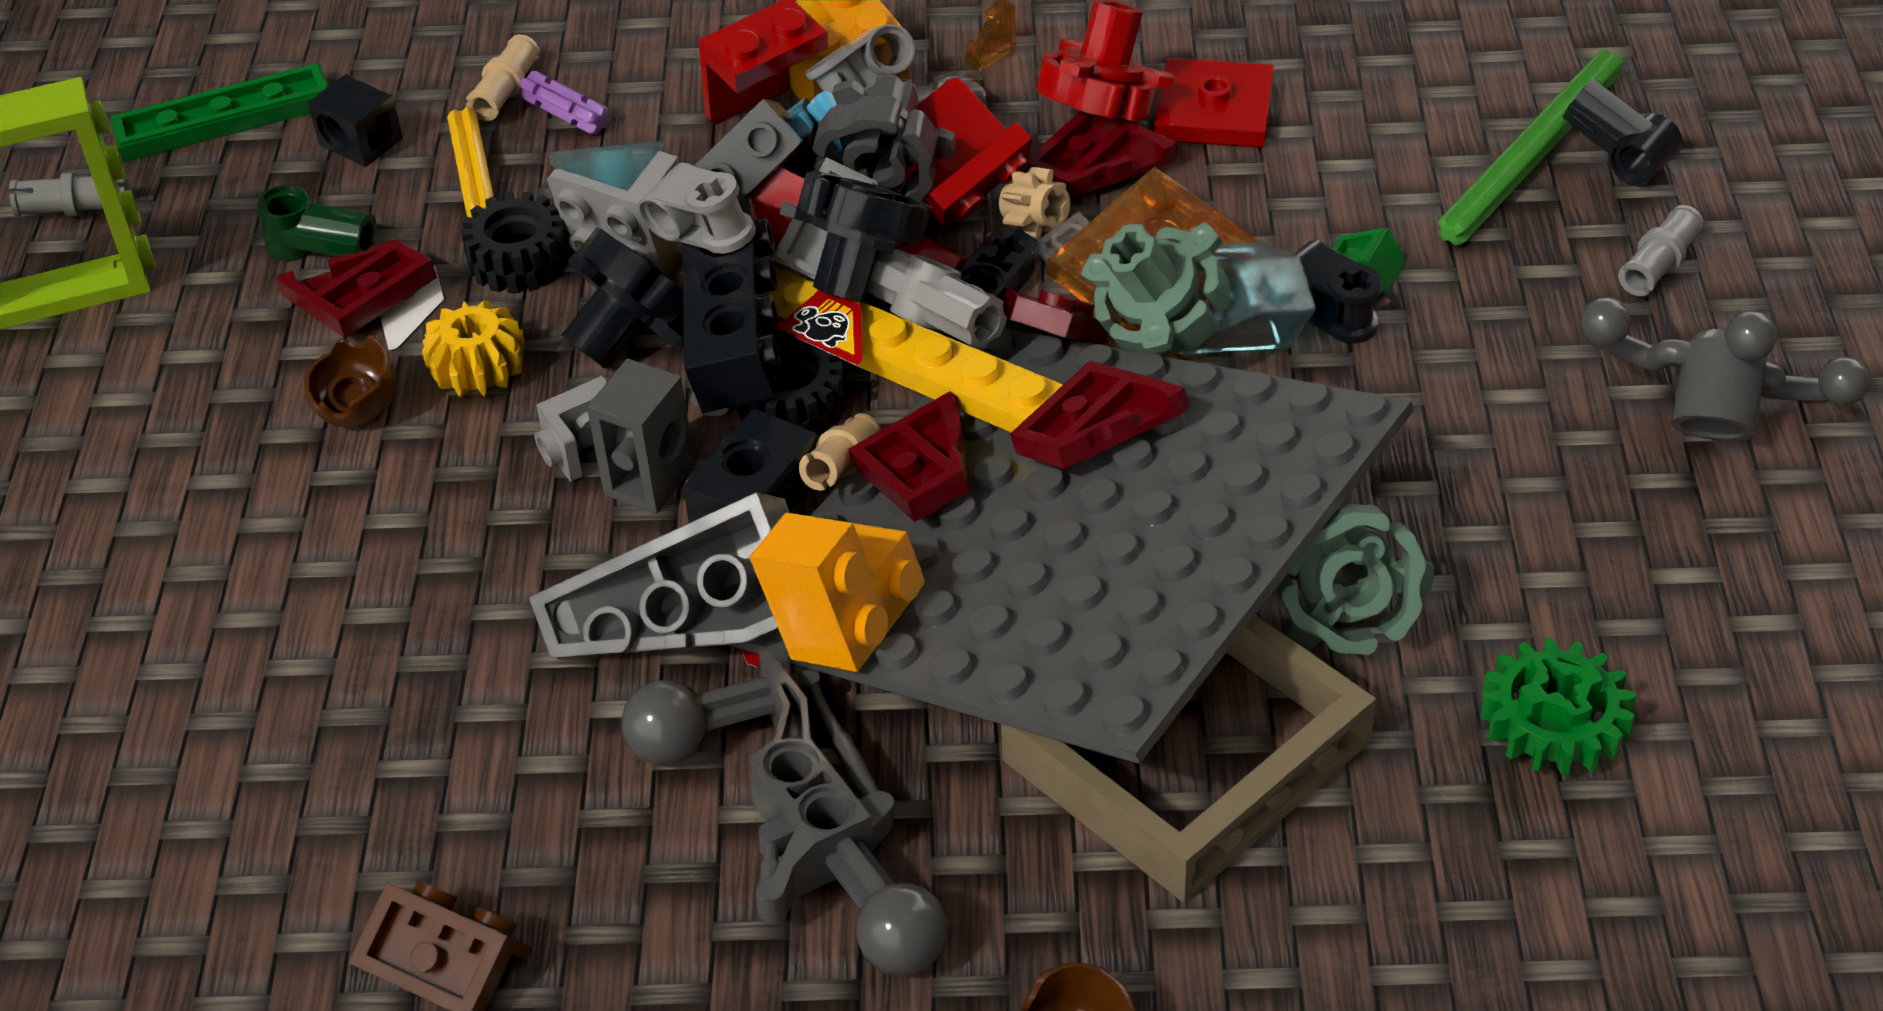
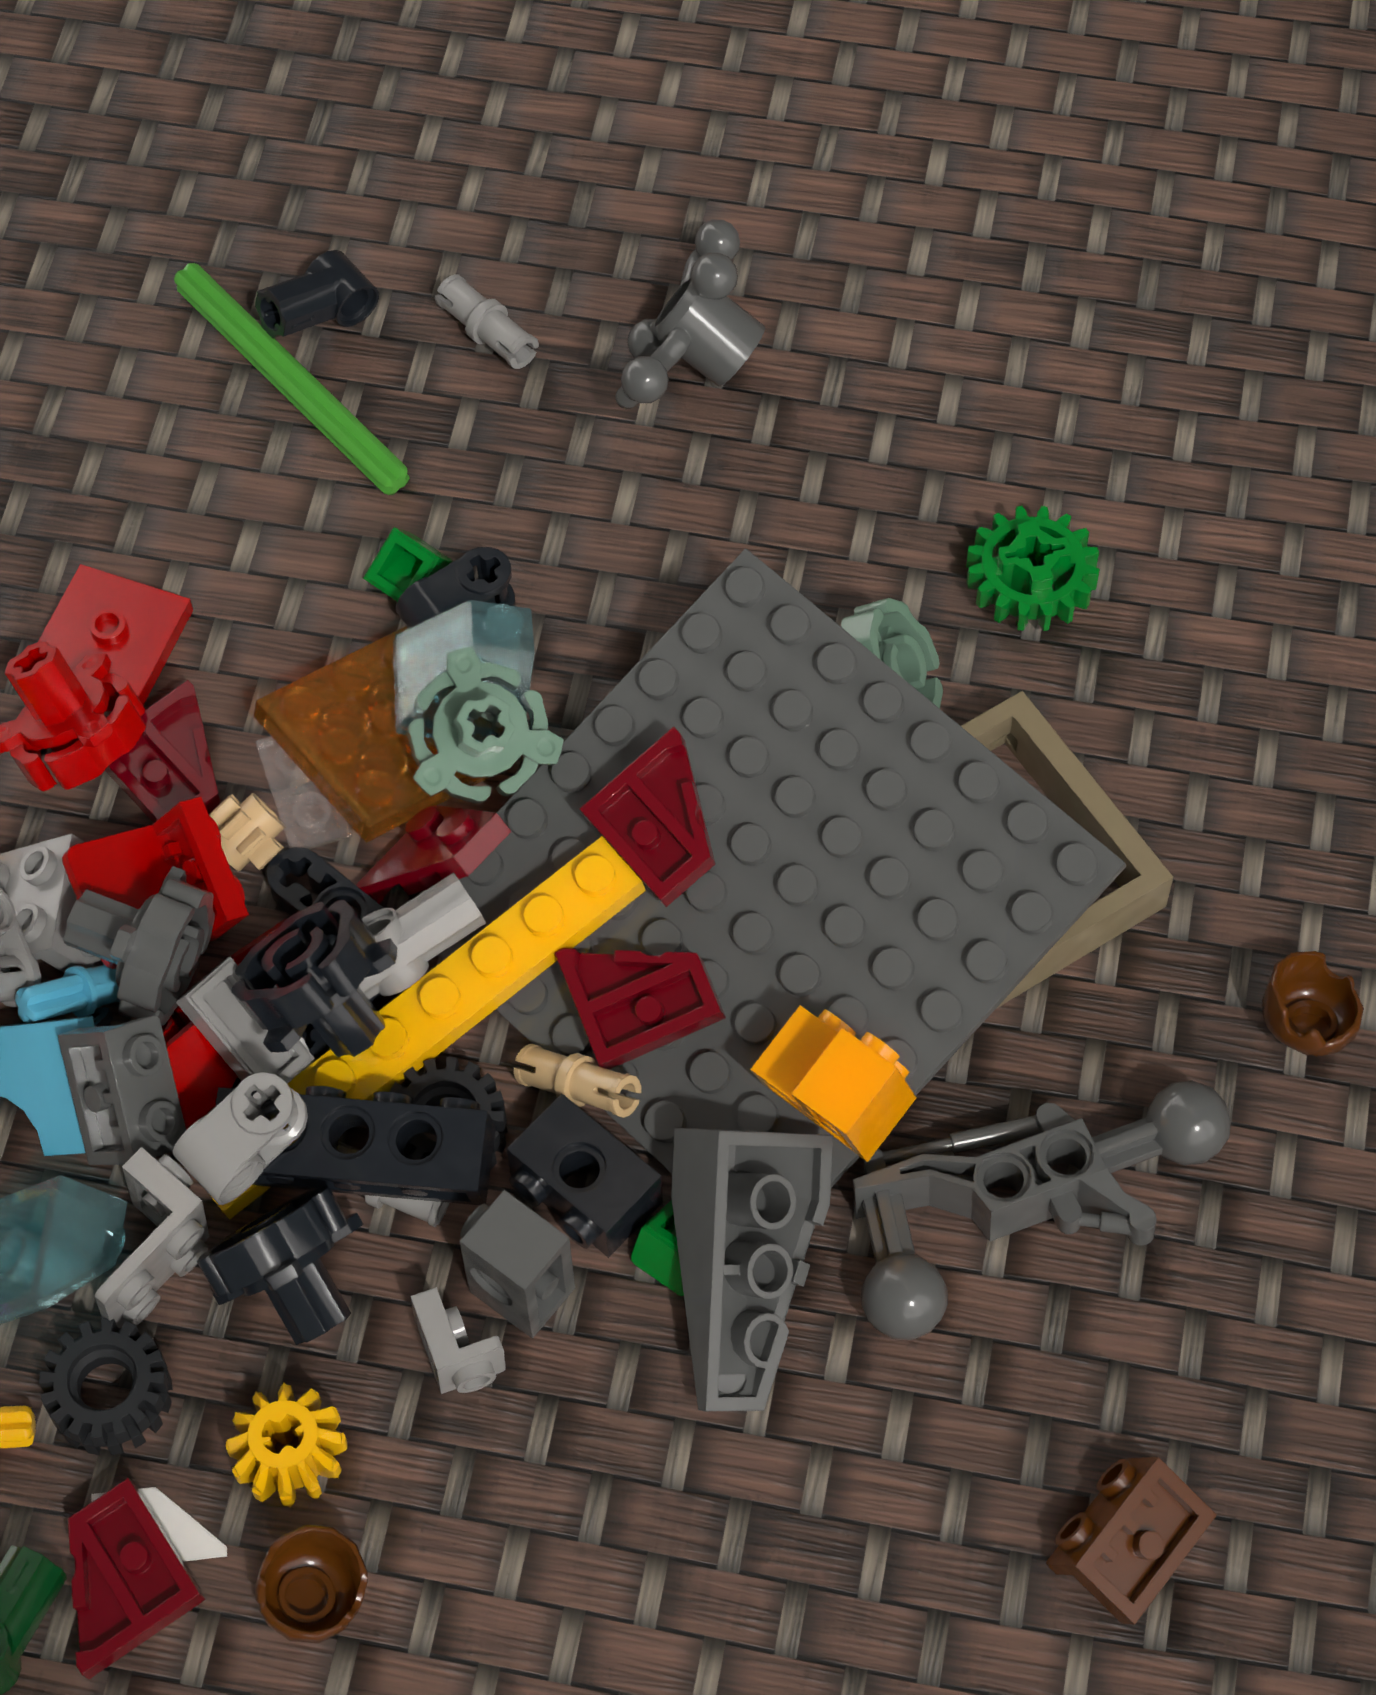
camera: 80 degrees left, 15 degrees up
sticker [779,290,863,366] -> none

